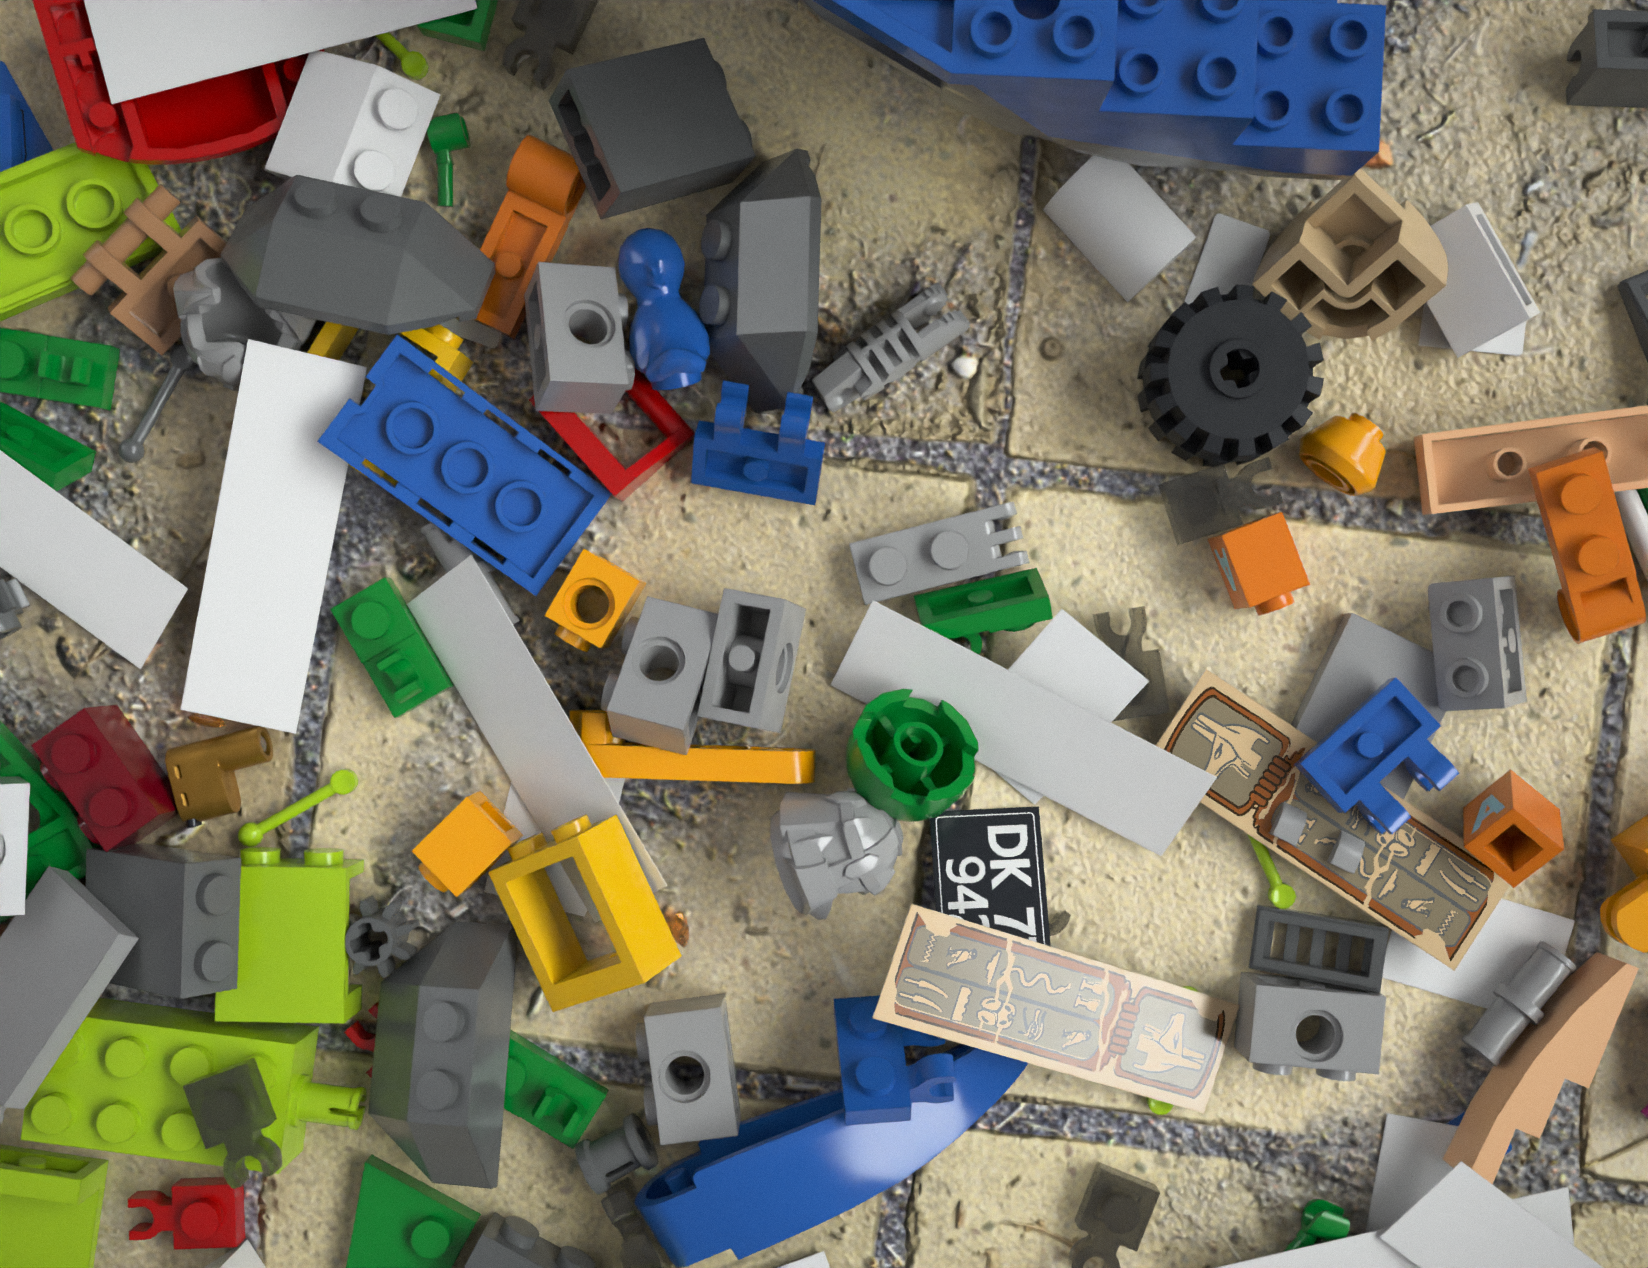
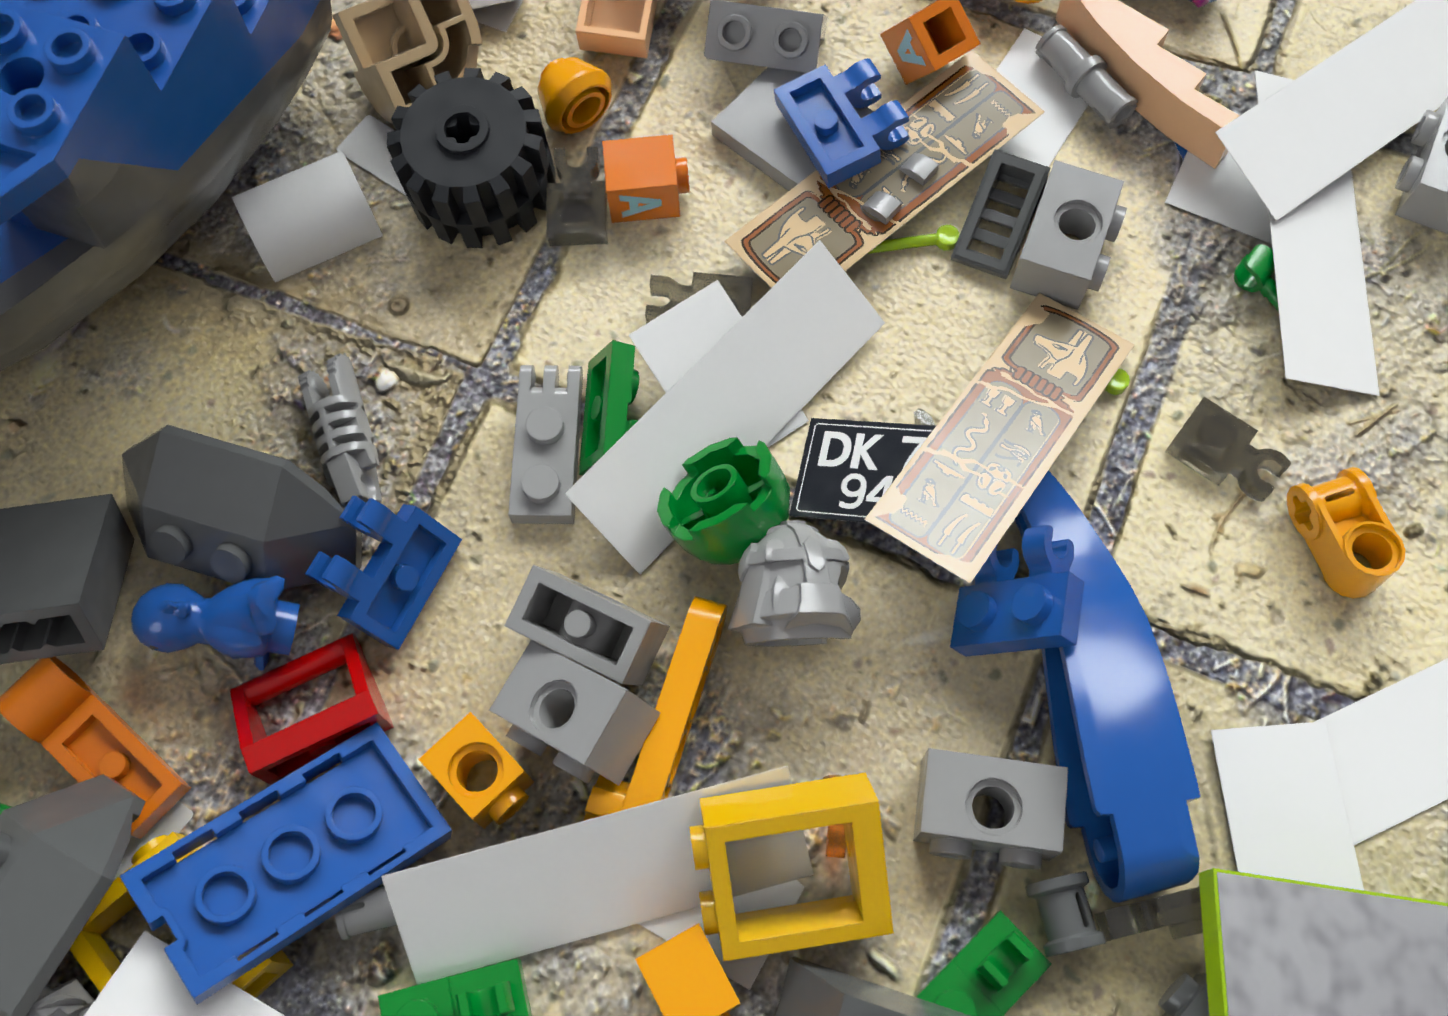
camera: 75 degrees left, 20 degrees down
light grey brick [524,262,635,414] -> none

